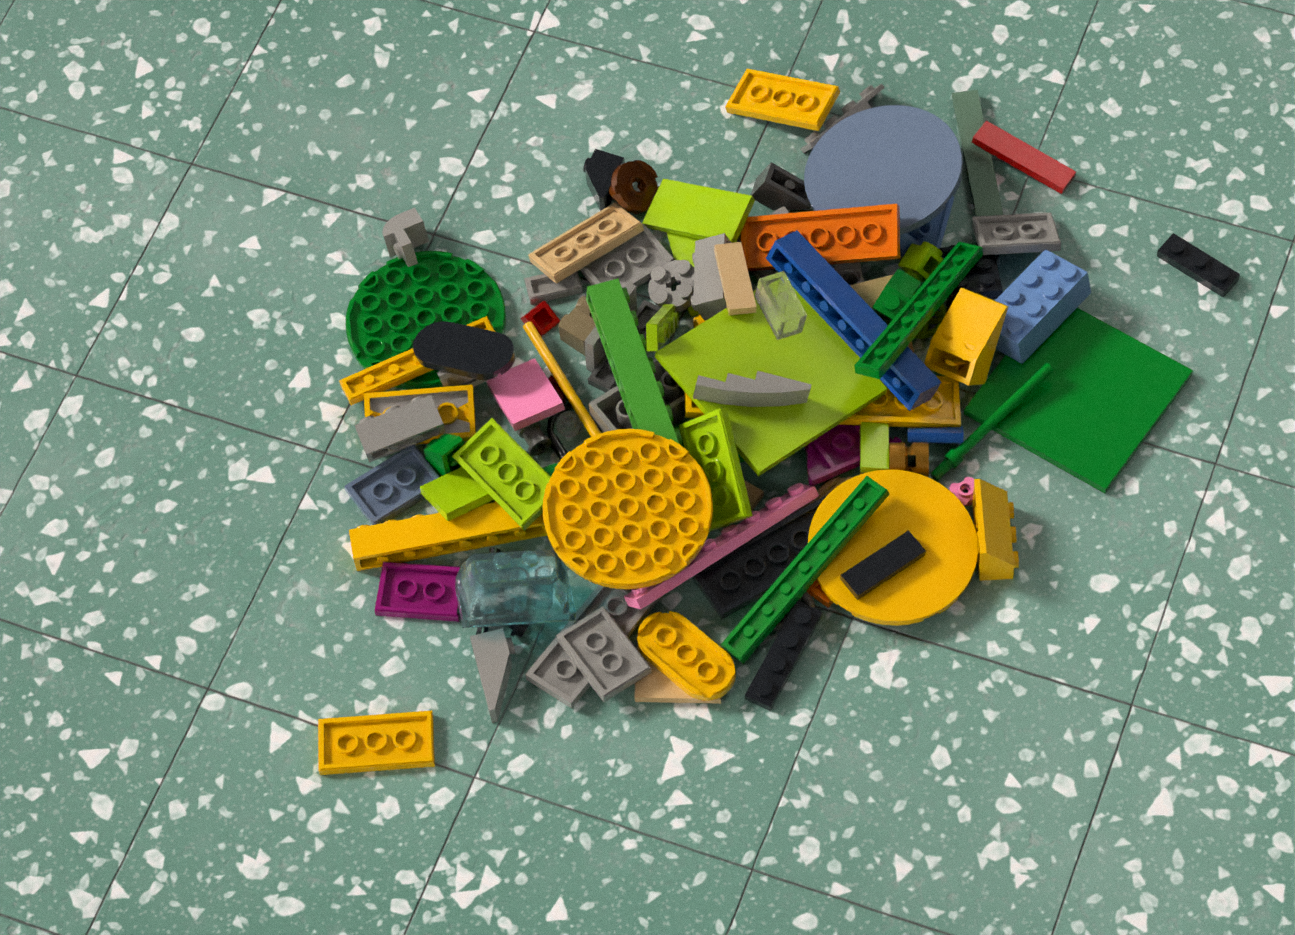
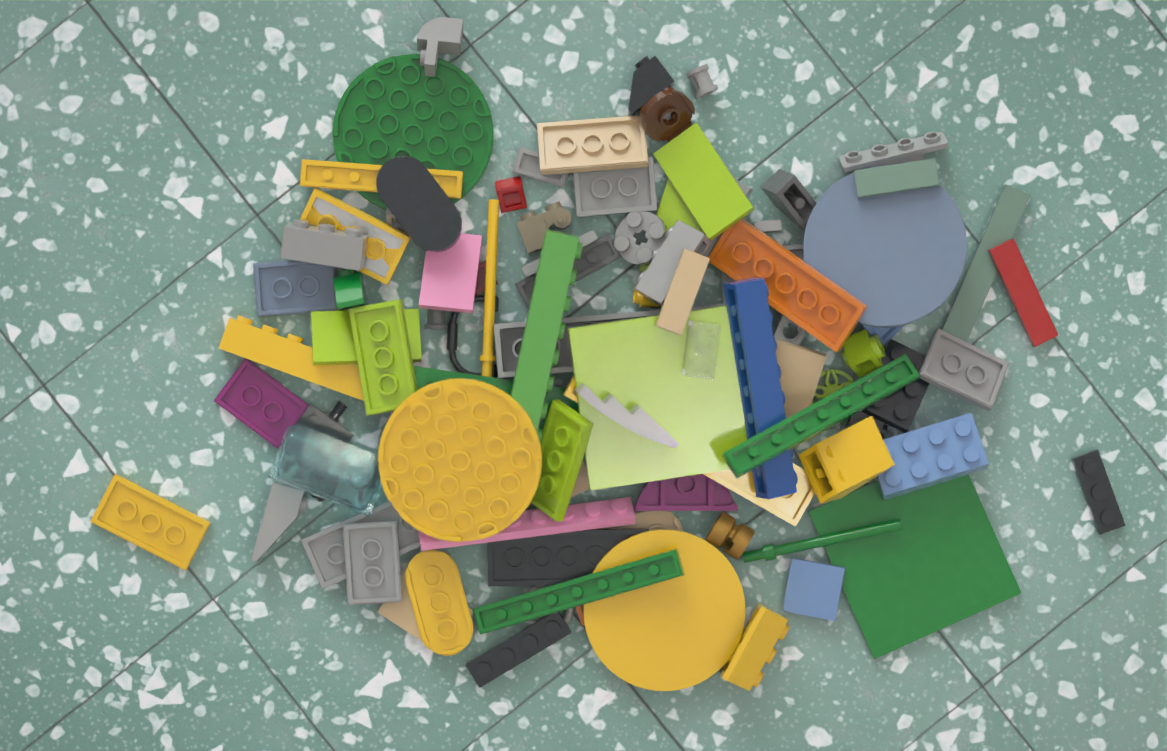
camera: 25 degrees right, 30 degrees up
lime plate [646,304,680,351] -> none
yellow tile [725,69,840,131] -> none
black tile [840,530,926,600] -> none
lime tile [860,422,889,473] -> none
green slope [872,268,921,325] -> none
blue tile [908,426,964,443] -> none
bright pink plate [949,477,974,506] -> none
none -> light grey bush [686,64,718,99]
none -> medium blue tile [783,557,846,621]
none -> sand green tile [854,158,939,199]

